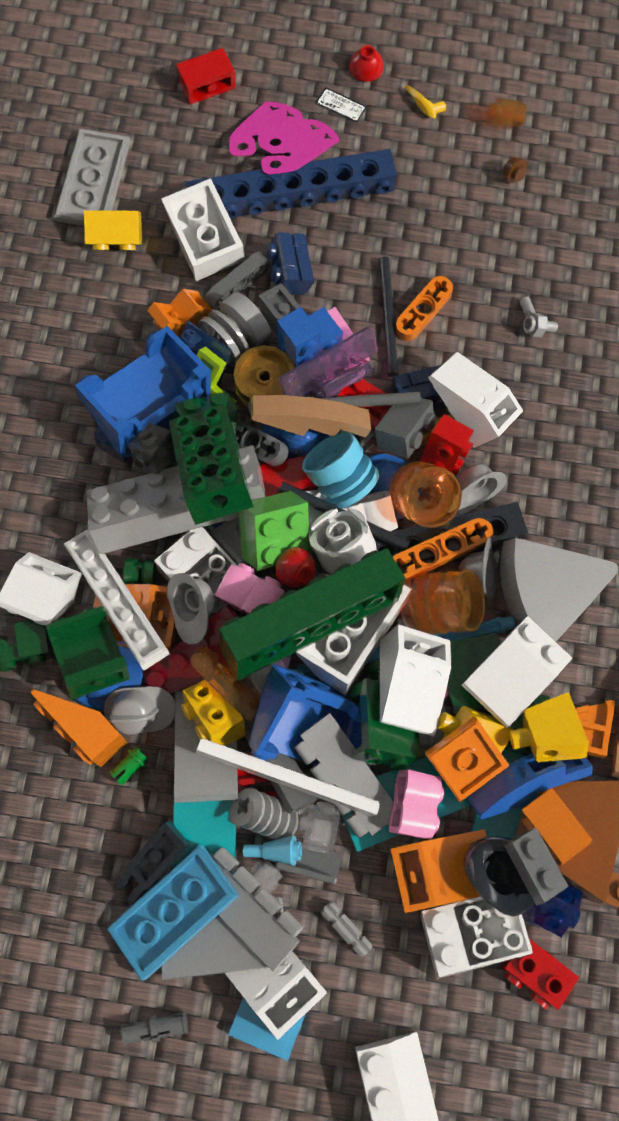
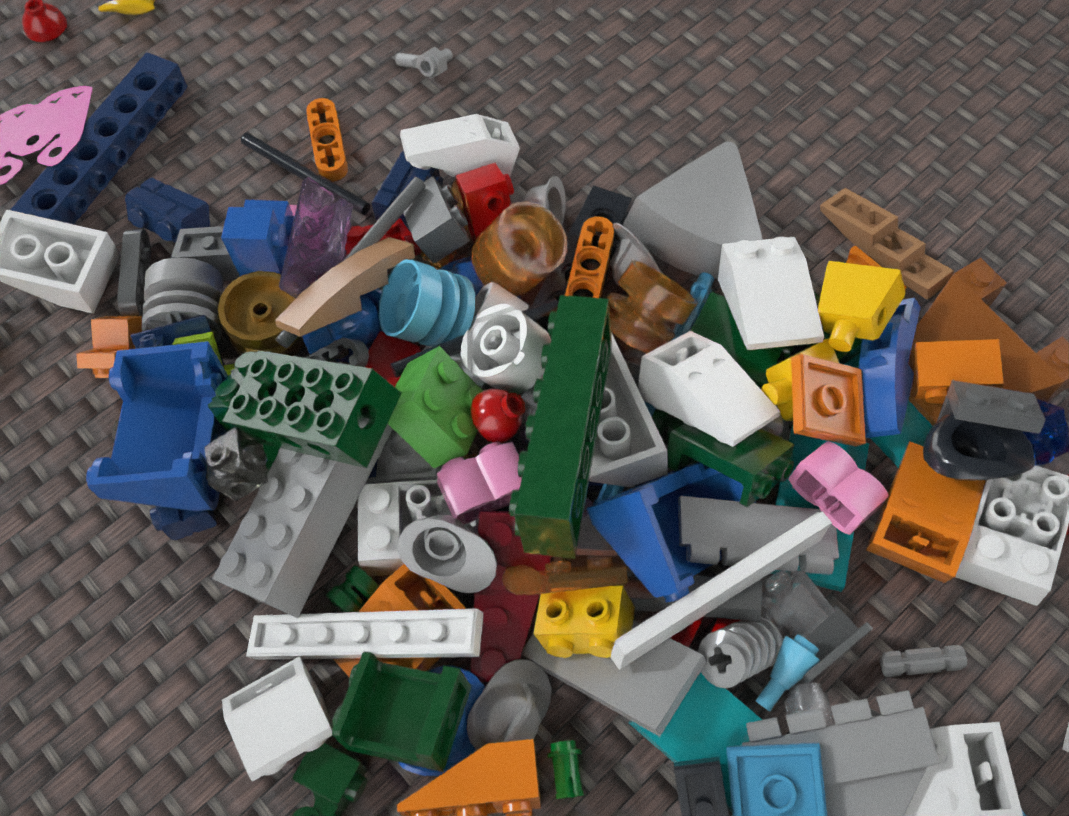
camera: 45 degrees left, 10 degrees down
sticker [316,87,367,123] -> none

